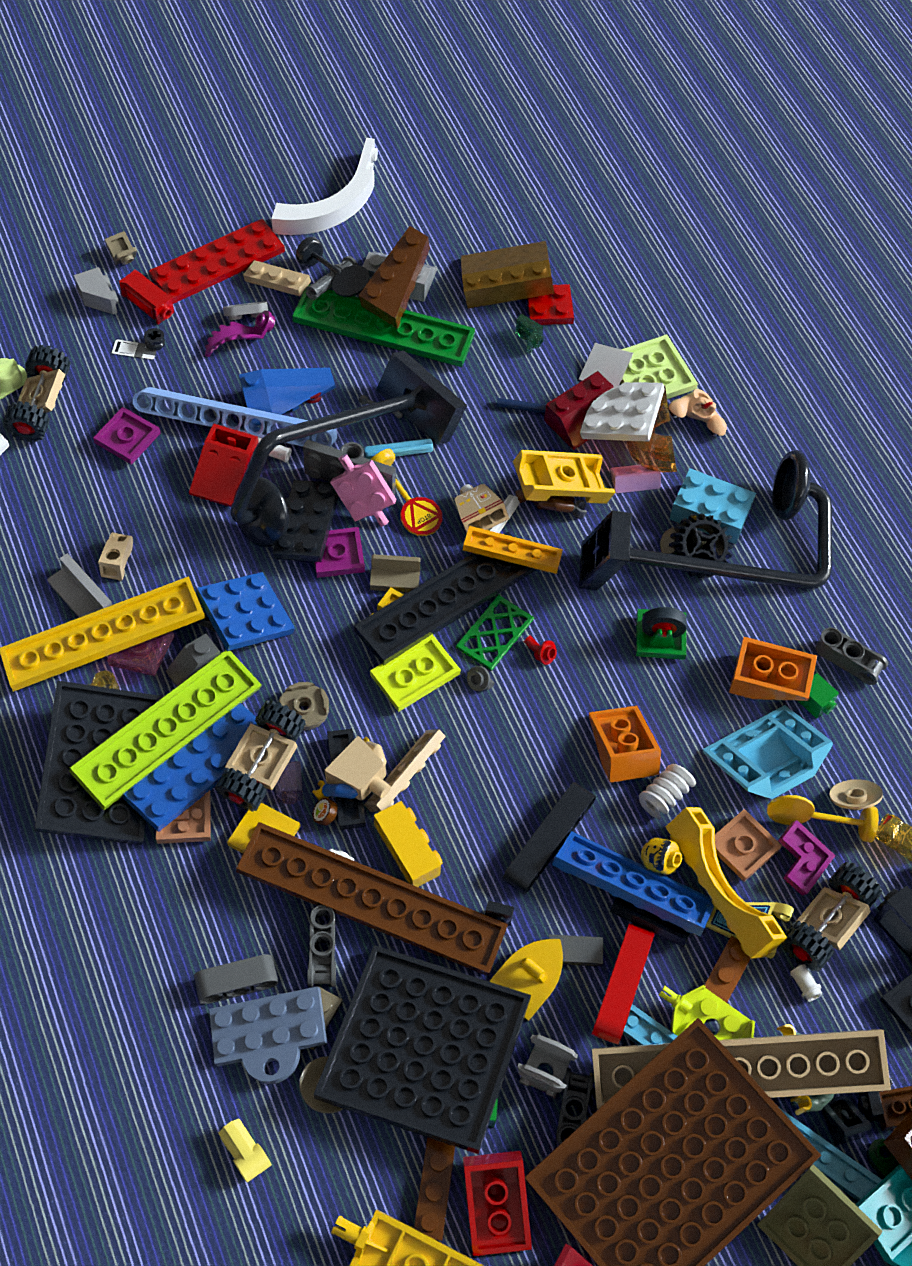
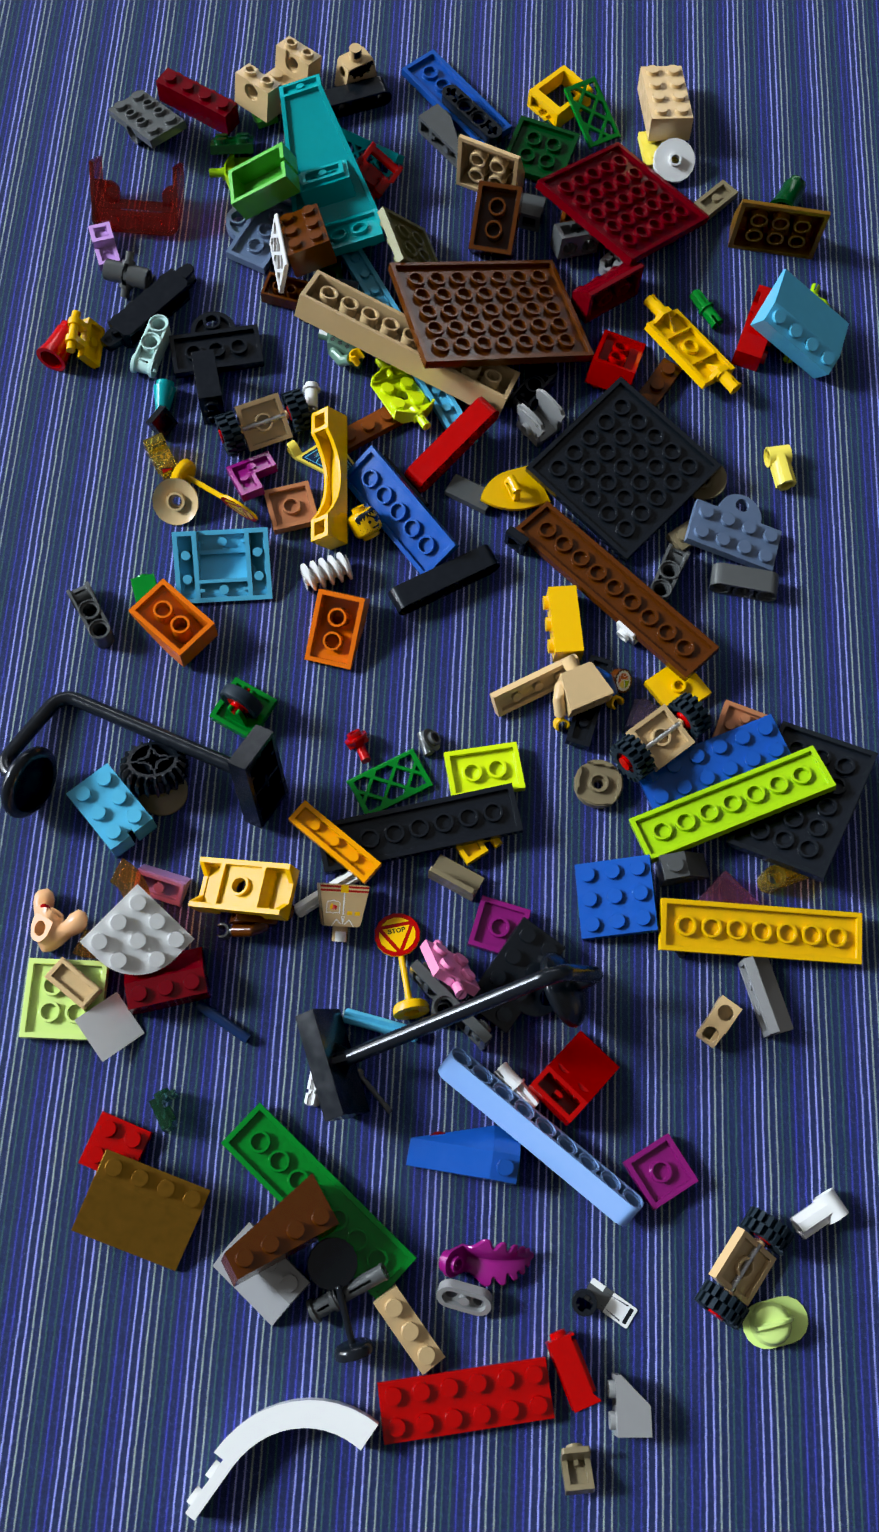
camera: 155 degrees left, 10 degrees up
none -> tan tile [44,956,103,1011]

